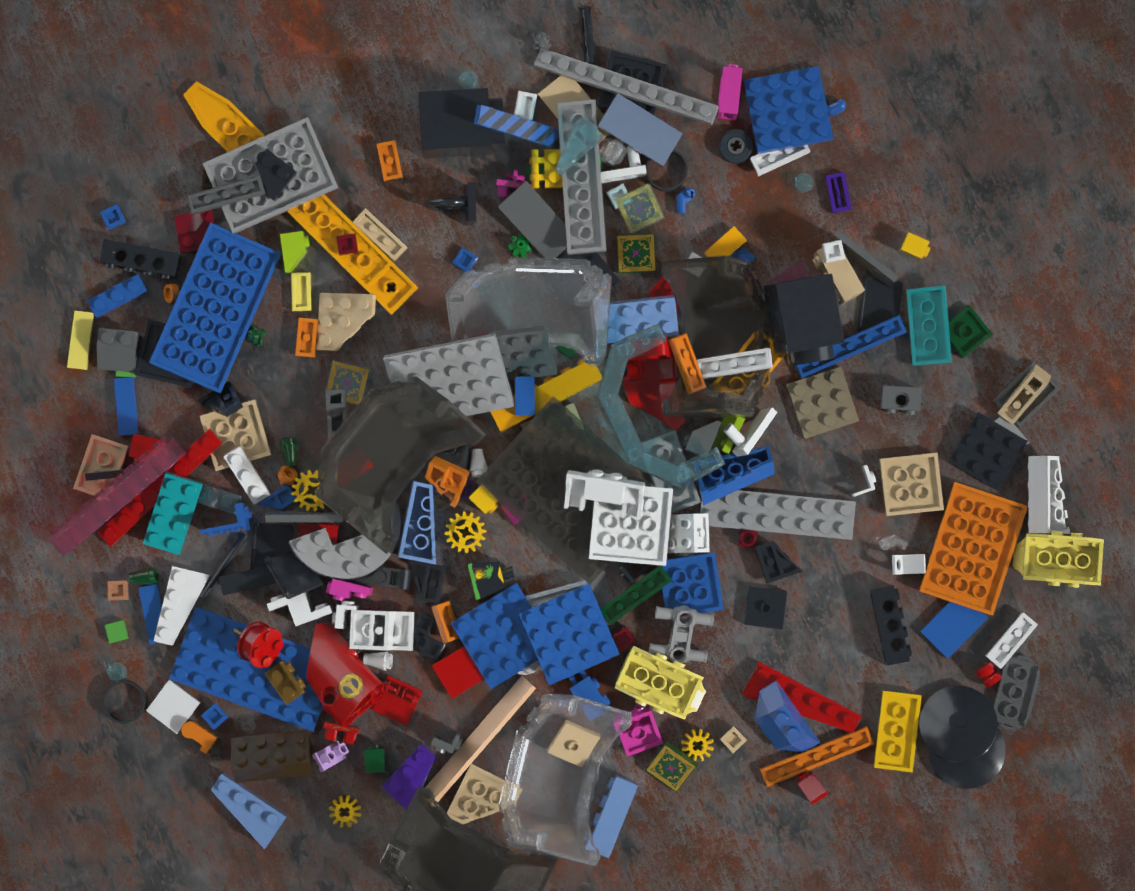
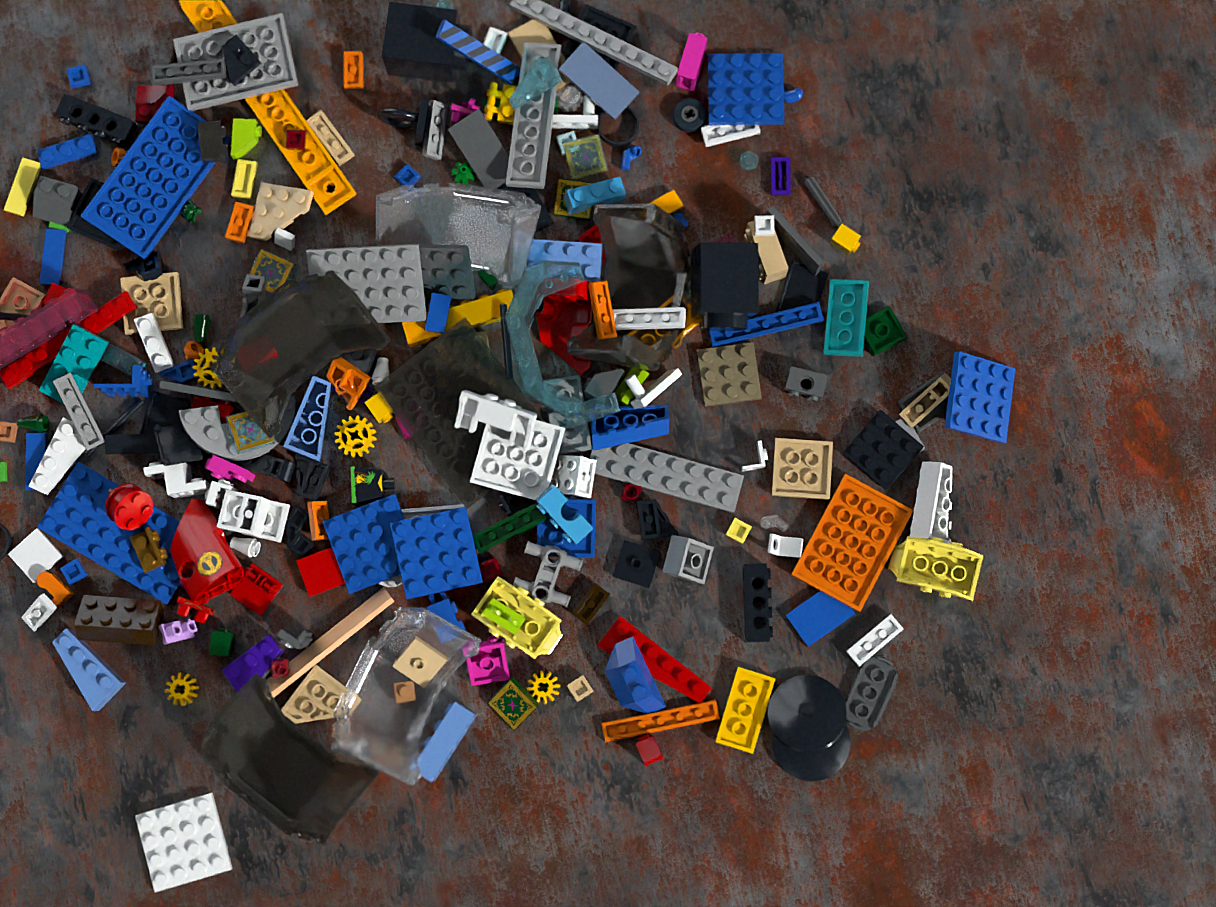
camera: 10 degrees right, 5 degrees down
red wheel [975,662,1002,688] -> none
none -> white plate [21,593,57,631]
none -> light grey plate [53,373,105,450]
none -> clear smoke brick [197,120,229,163]
none -> tile [226,406,275,454]
none -> dark red plate [270,658,289,679]
none -> white tile [275,228,295,251]
none -> medium nougat plate [393,681,416,703]
none -> light grey plate [422,100,448,160]
none -> lime bracket [482,598,525,635]
none -> black bar [499,304,513,380]
none -> dark azure arch [535,484,594,544]
none -> dark azure arch [563,177,626,215]
none -> dark brown plate [572,583,611,626]
none -> light grey slope [662,535,714,584]
none -> light yellow plate [726,518,752,544]
none -> dark grey axle [804,176,842,227]
none -> blue plate [944,351,1015,443]

